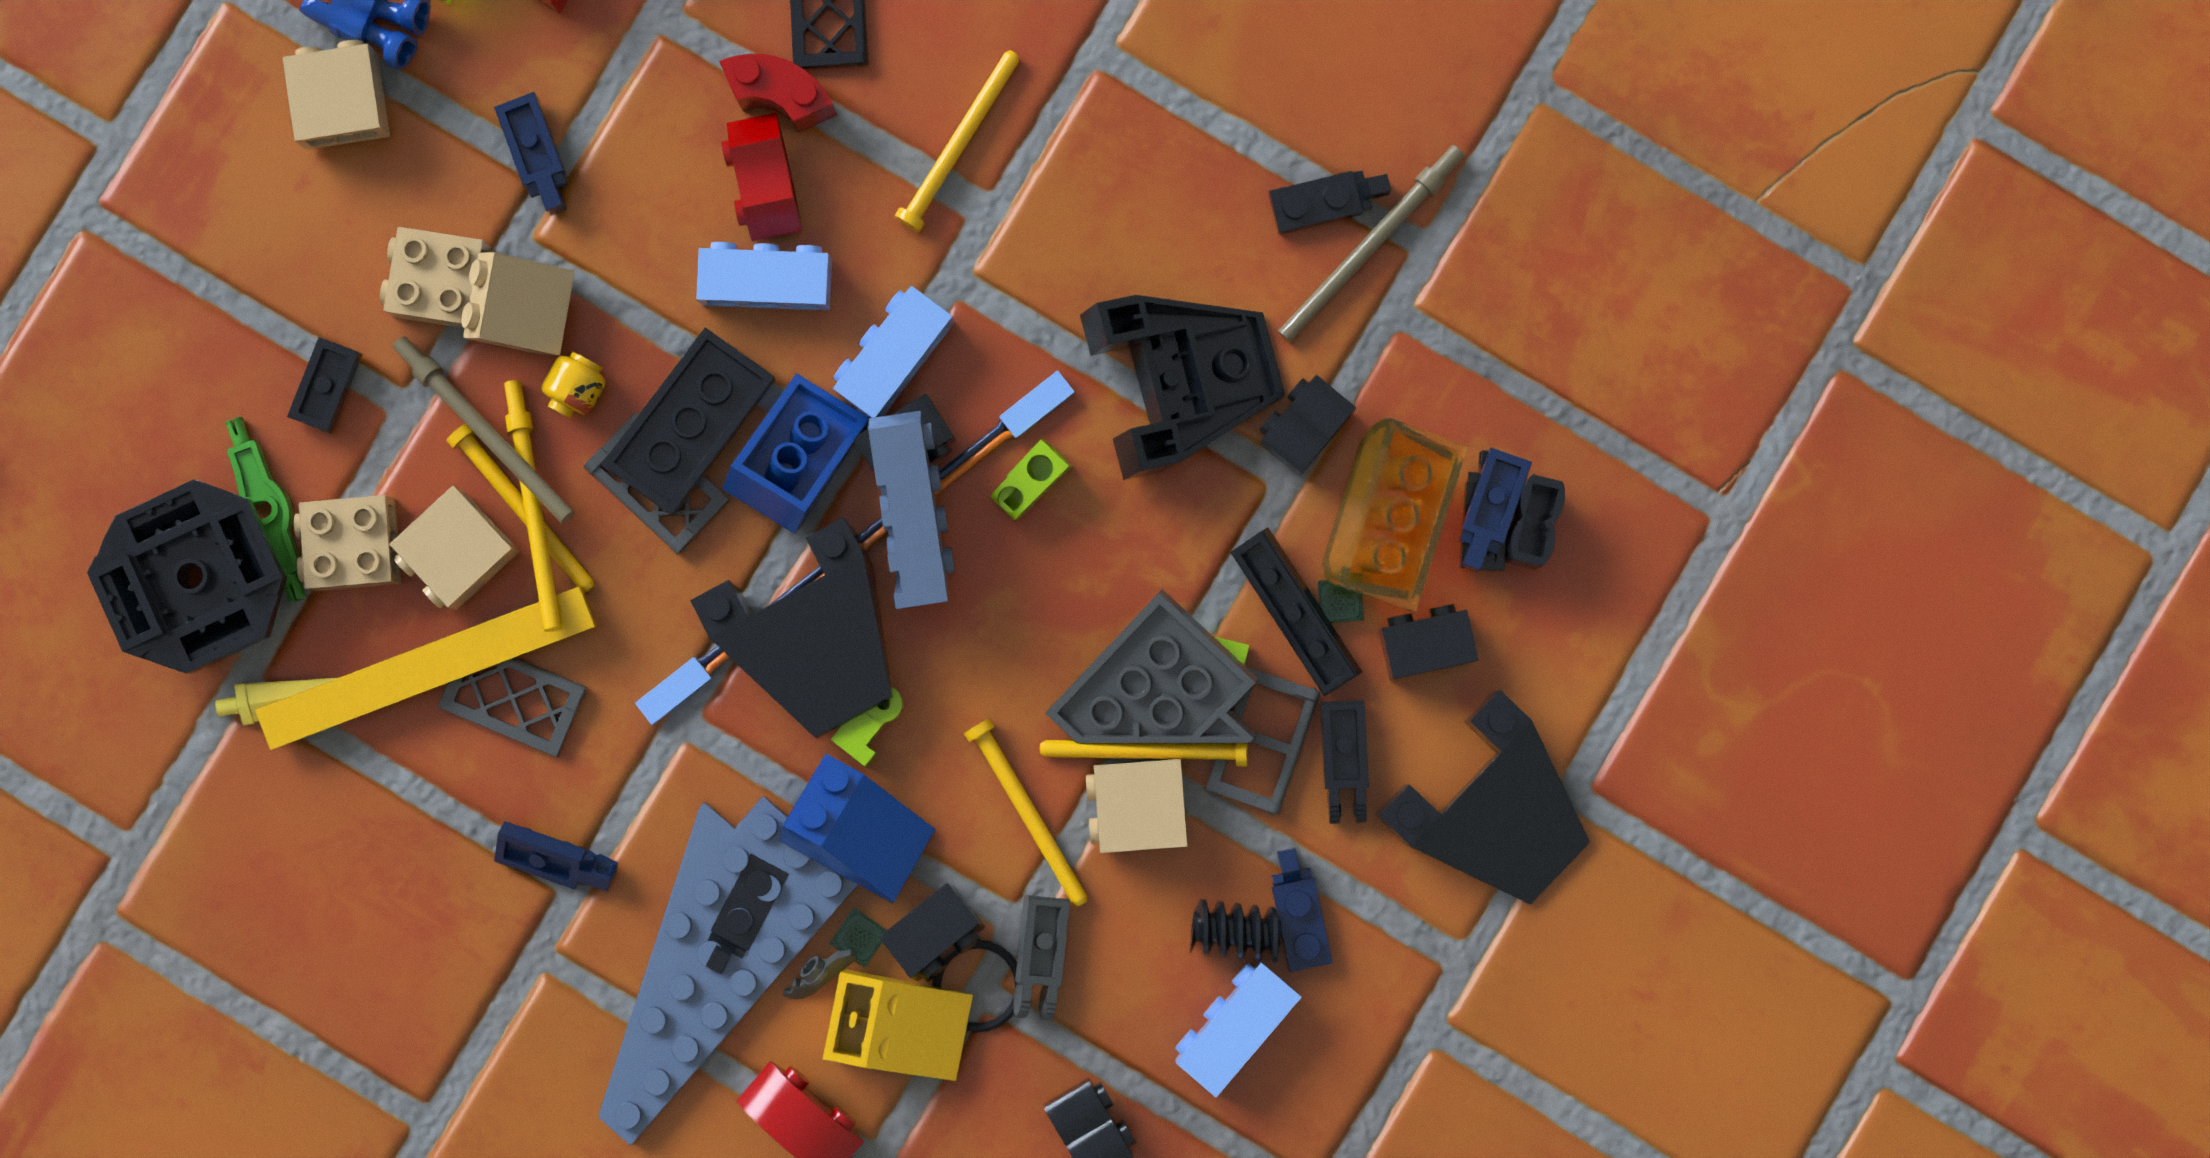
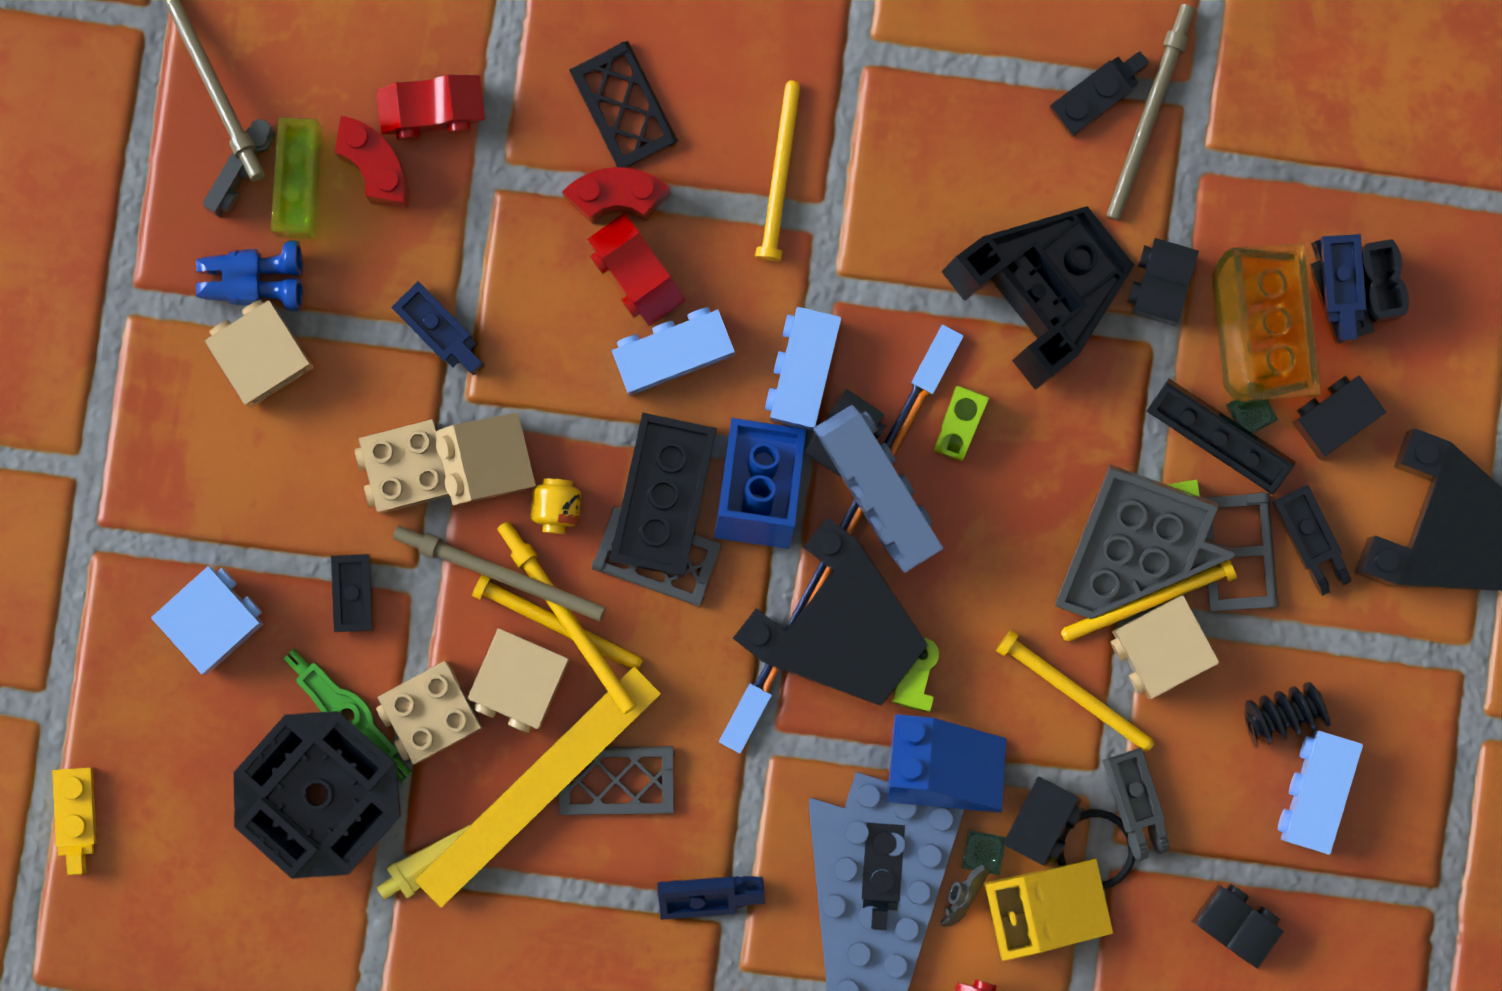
camera: 25 degrees left, 0 degrees up
dark blue hinge [1271,848,1333,972] -> none
none -> light blue brick [151,566,264,675]

